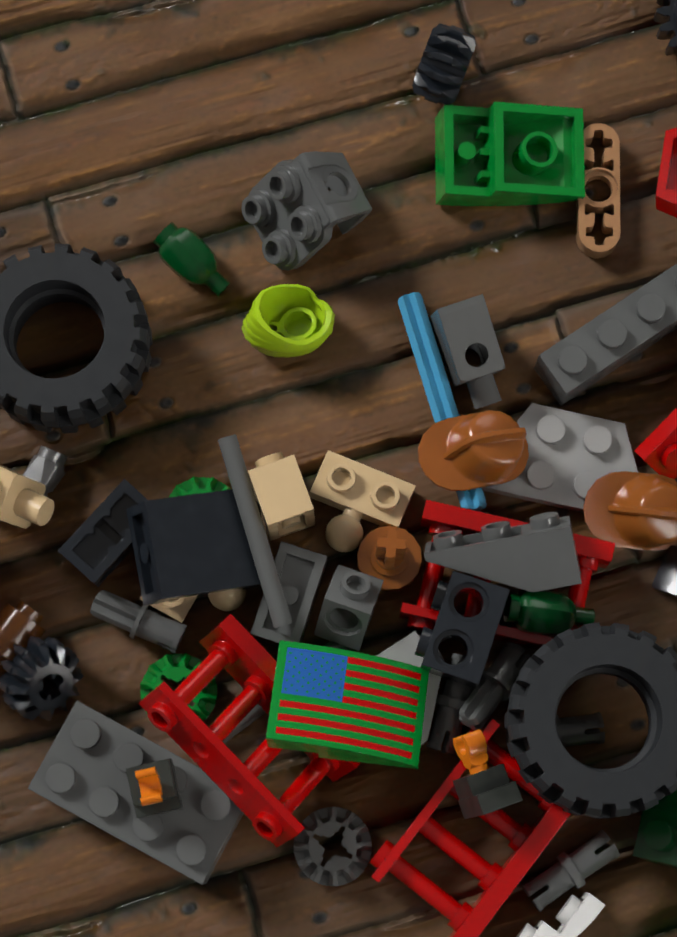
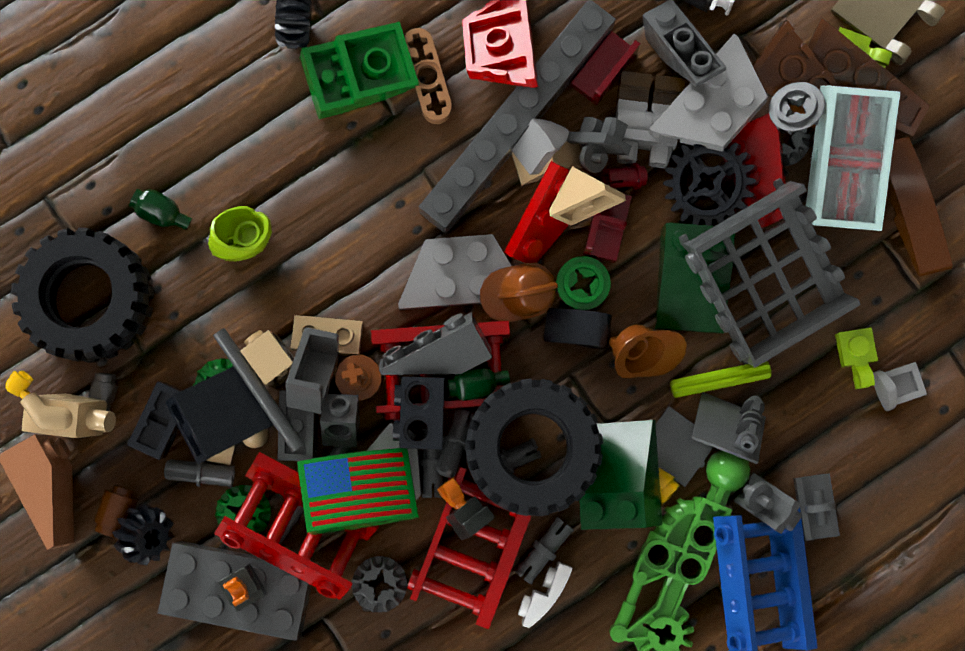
camera: 20 degrees left, 5 degrees up
dark grey piece [242,151,373,271] -> none
dark azure axle [398,292,487,511] -> none
dark orange piece [418,410,529,491] -> none
dark grey torso [429,294,505,410] -> none
none -> dark grey panel [286,327,339,414]

